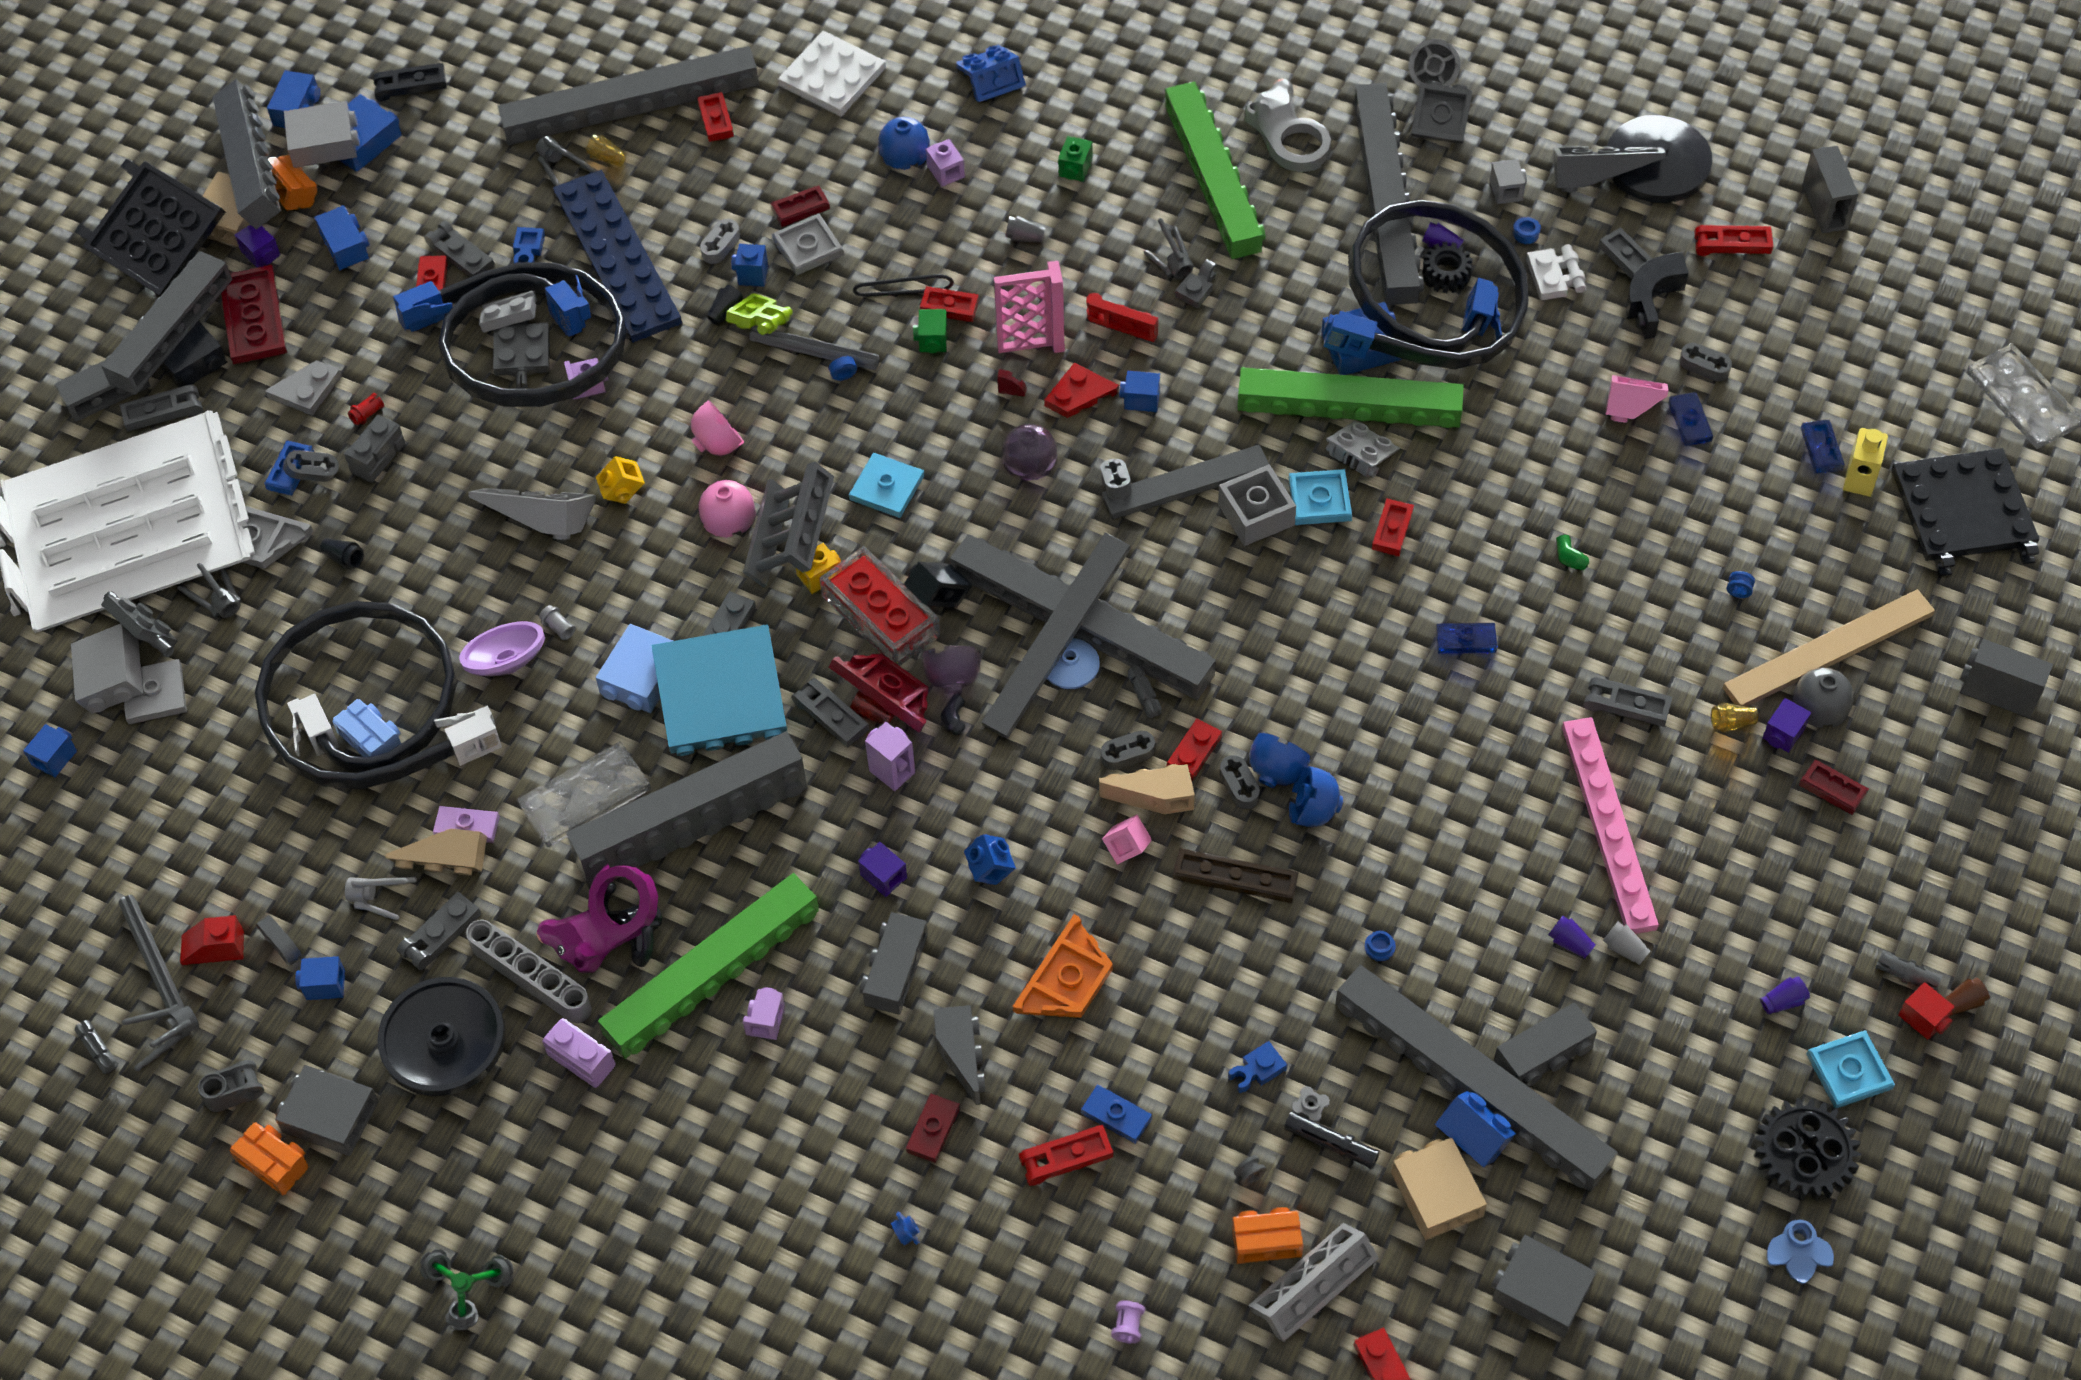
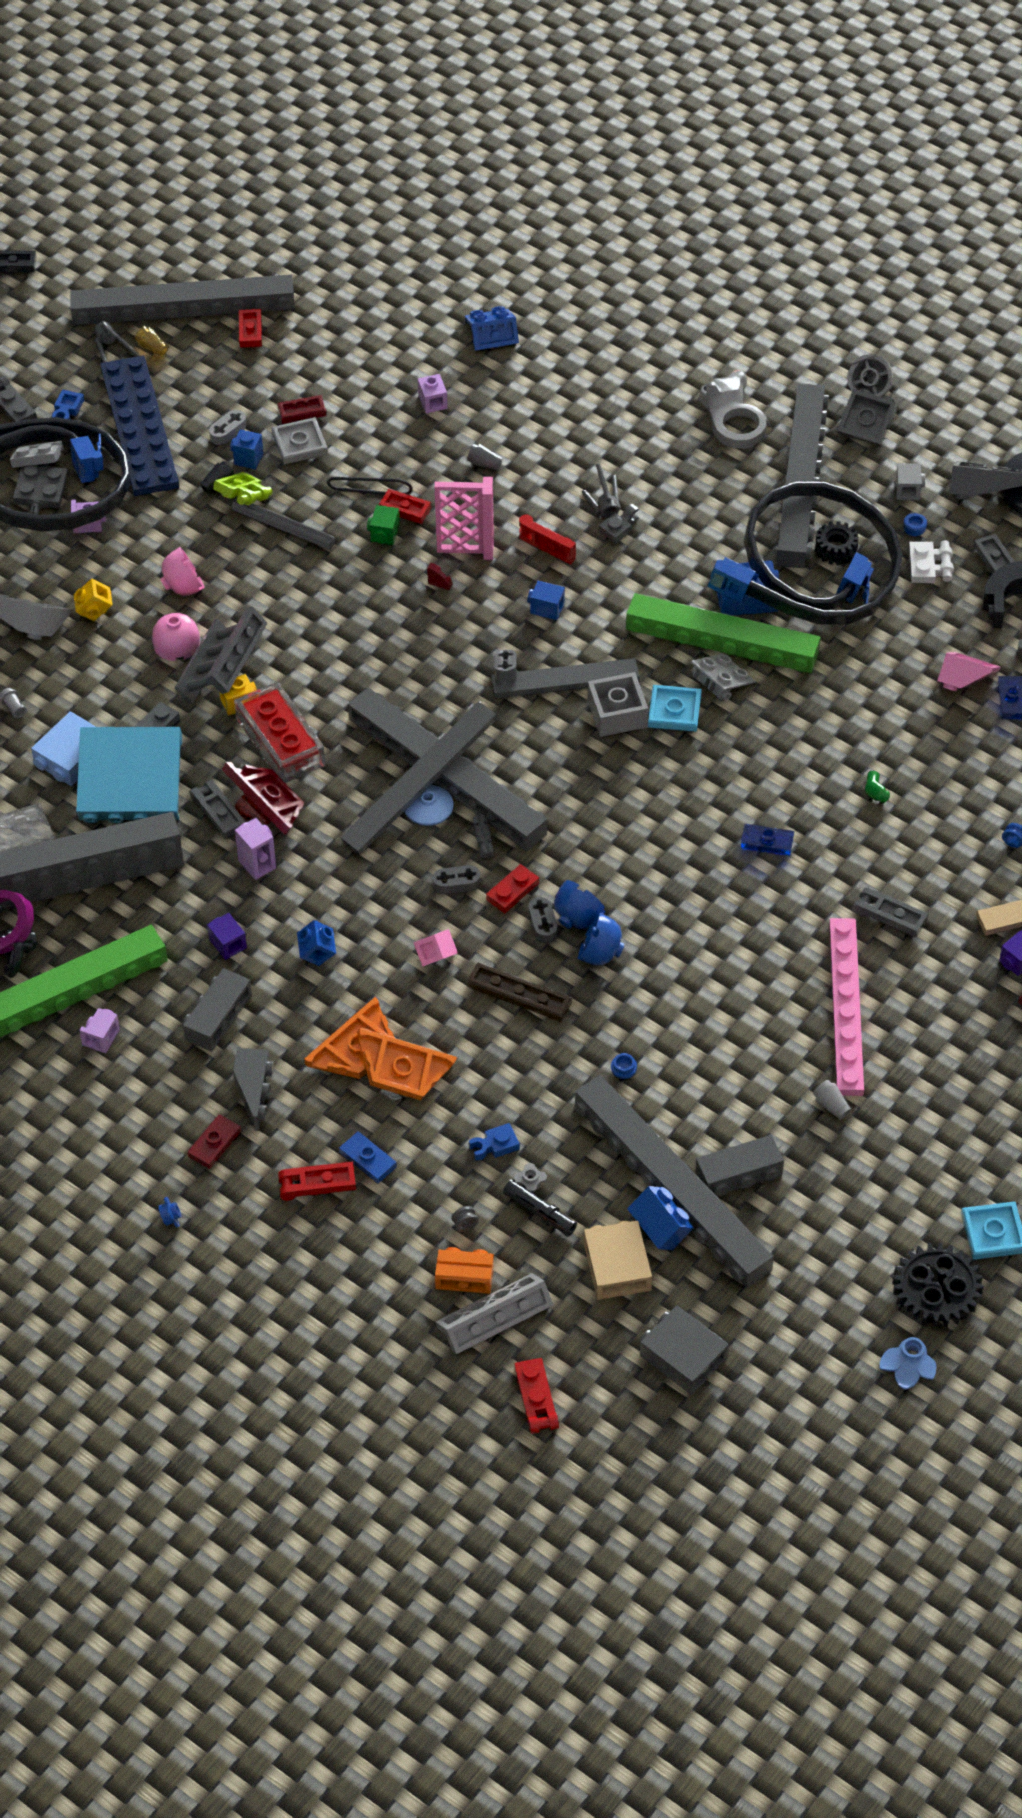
camera: 10 degrees right, 5 degrees down
white plate [778,31,886,117] -> none
blue tile [828,356,857,381] -> none
medium azure plate [849,452,924,518] -> none
blue cylinder [878,117,930,170] -> none
black brick [903,561,972,608] -> none
clear purple cylinder [922,646,981,694] -> none
black arm [940,694,965,736] -> none
clear purple cylinder [1002,423,1058,480] -> none
red wing [1044,363,1119,418] -> none
green brick [1058,136,1093,182] -> none
tan slope [1099,764,1195,815] -> none
lavender bush [1111,1301,1145,1343] -> none
bright green brick [1165,81,1266,260] -> none
red plate [1372,499,1414,556] -> none
dark purple cone [1422,222,1464,248] -> none
dark purple cone [1548,916,1596,959] -> none
clear yellow cone [1711,702,1758,732] -> none
dark purple cone [1760,976,1810,1015] -> none
none -> orange wing [357,1028,457,1101]

